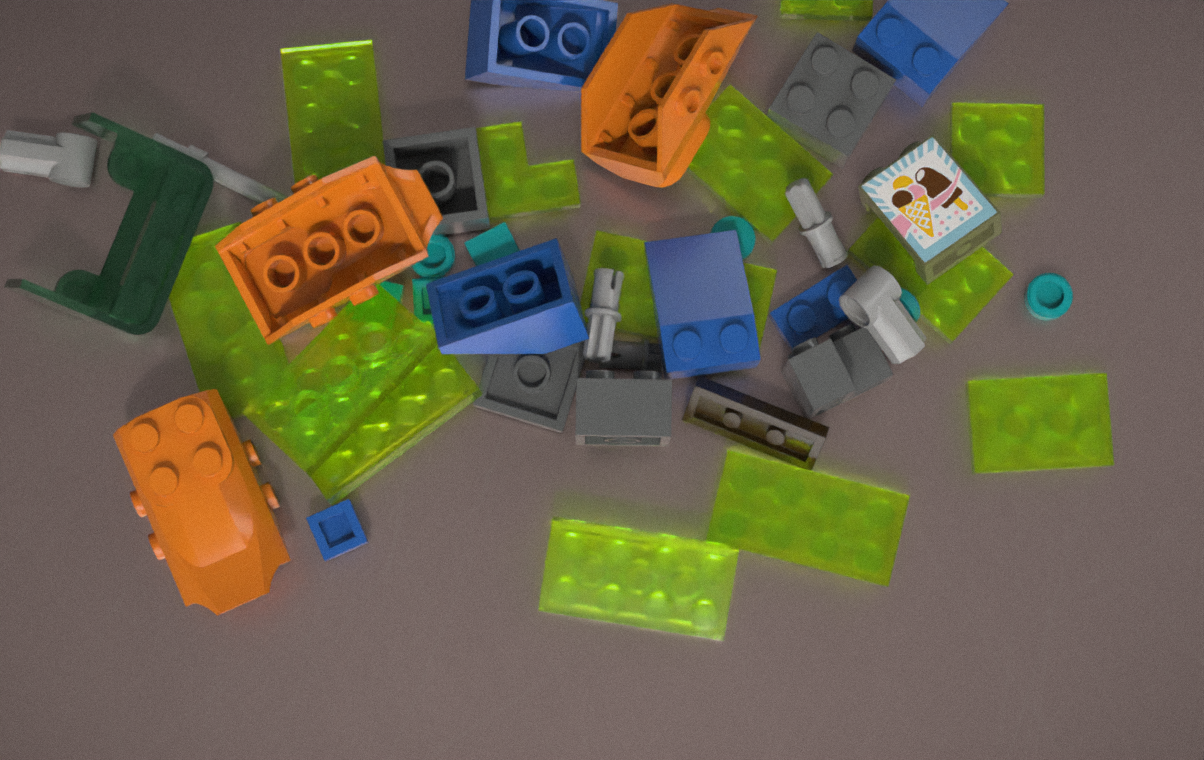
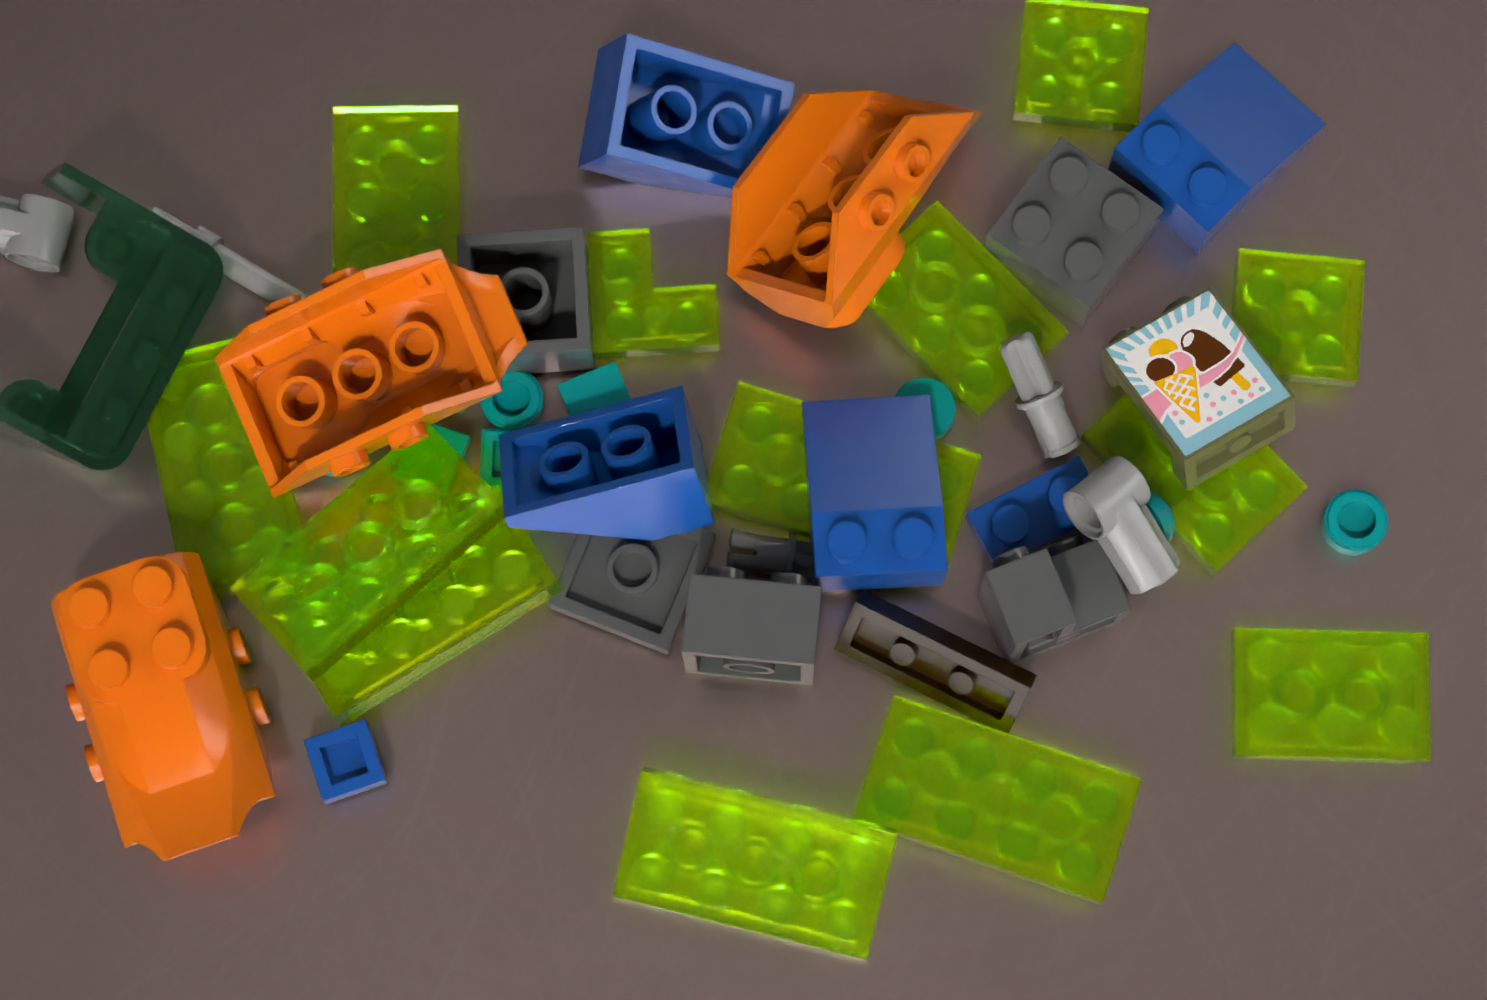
camera: 10 degrees right, 5 degrees down
light grey axle [583,268,624,364] -> none

